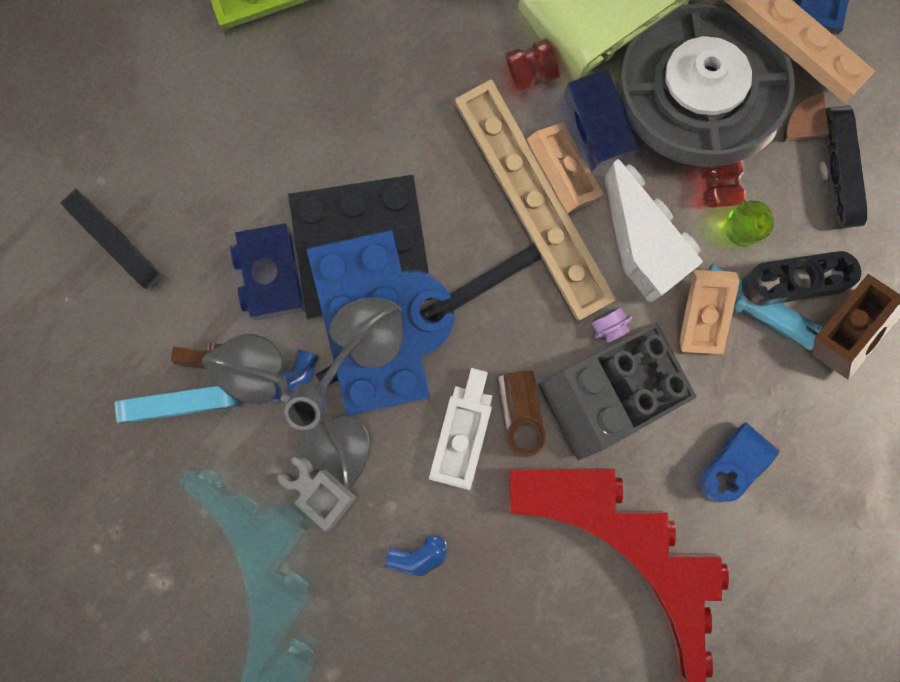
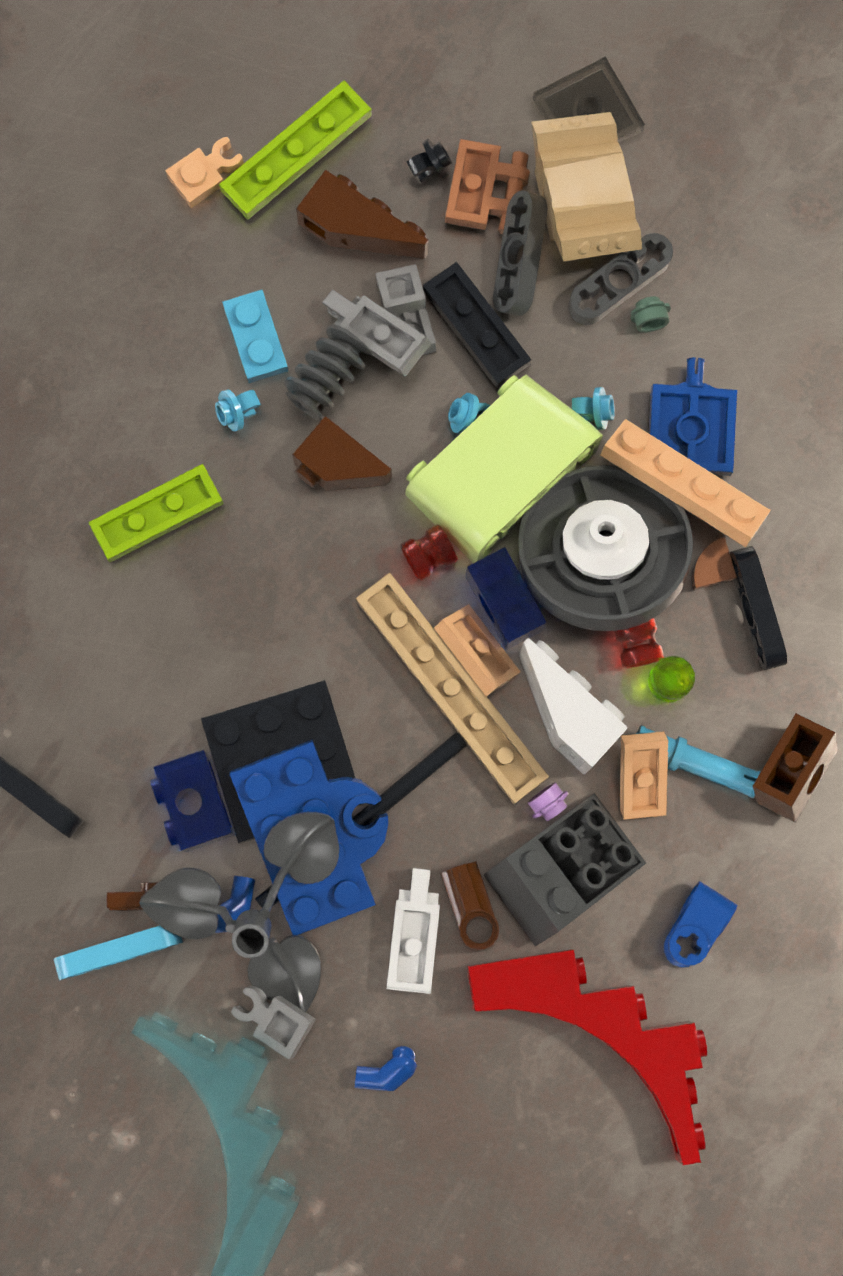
camera: 10 degrees left, 5 degrees down
black beam [742,251,861,306] -> none

